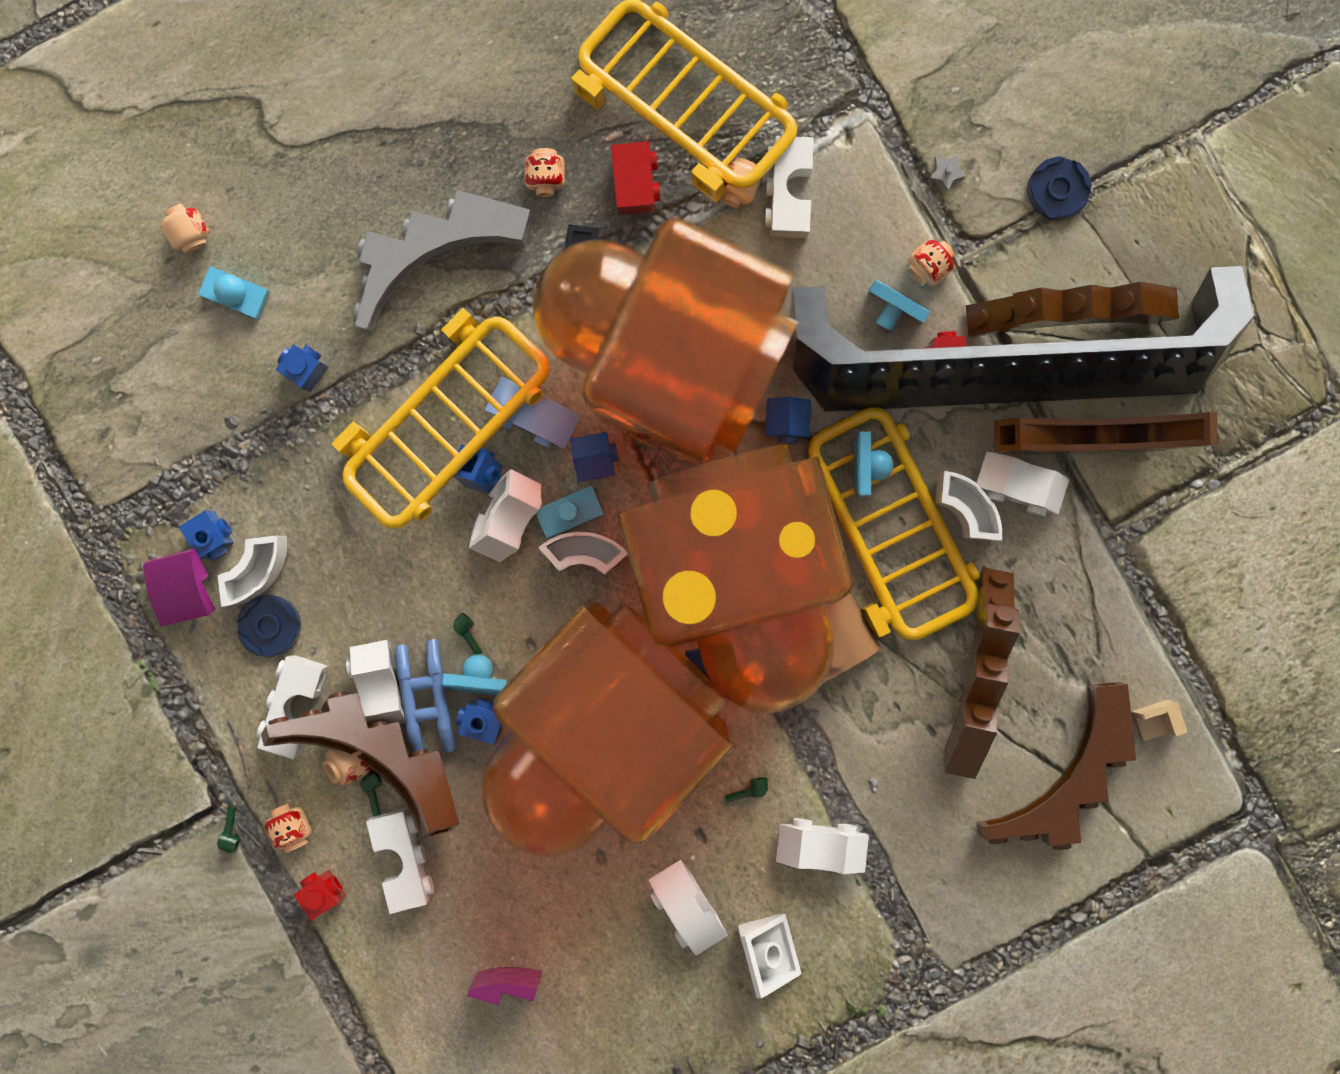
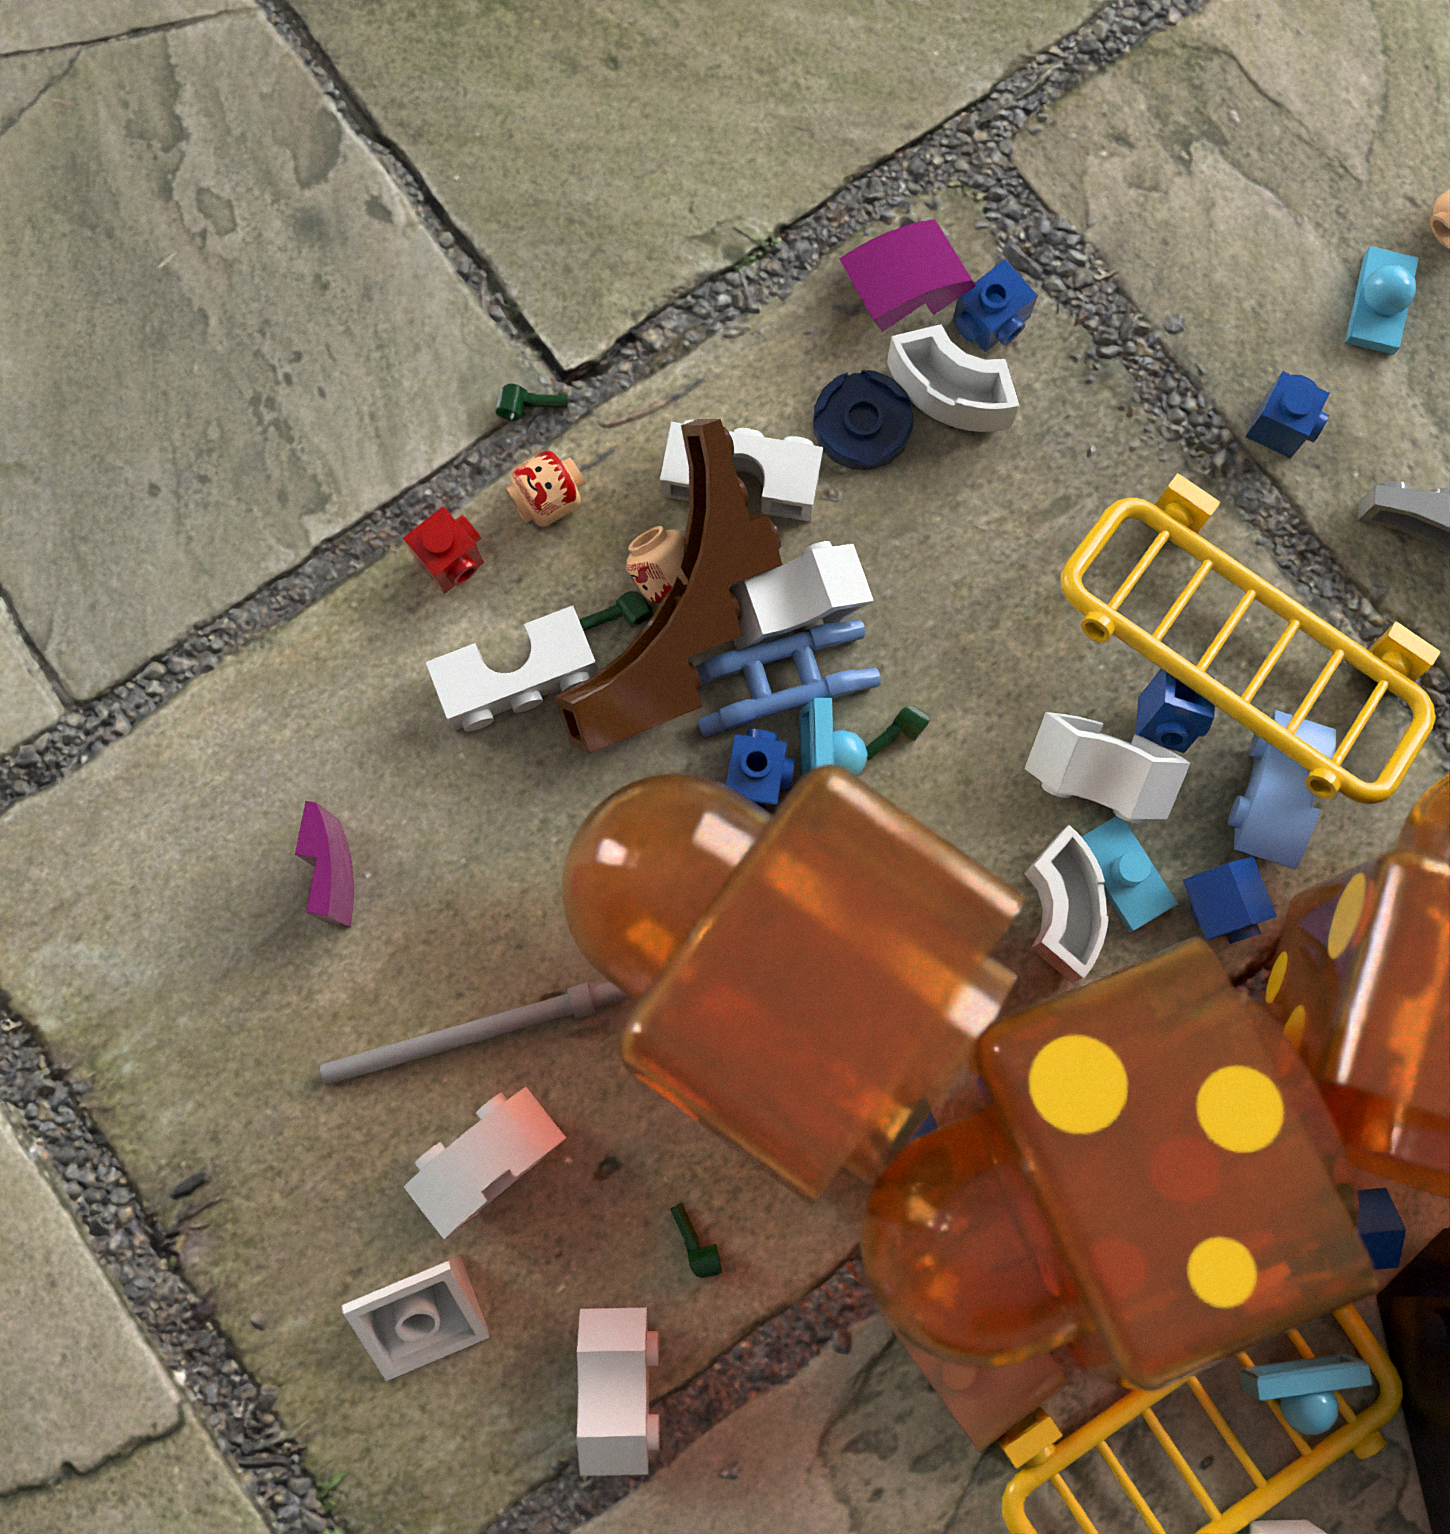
camera: 80 degrees right, 10 degrees down
none -> light grey bar [320,976,636,1085]

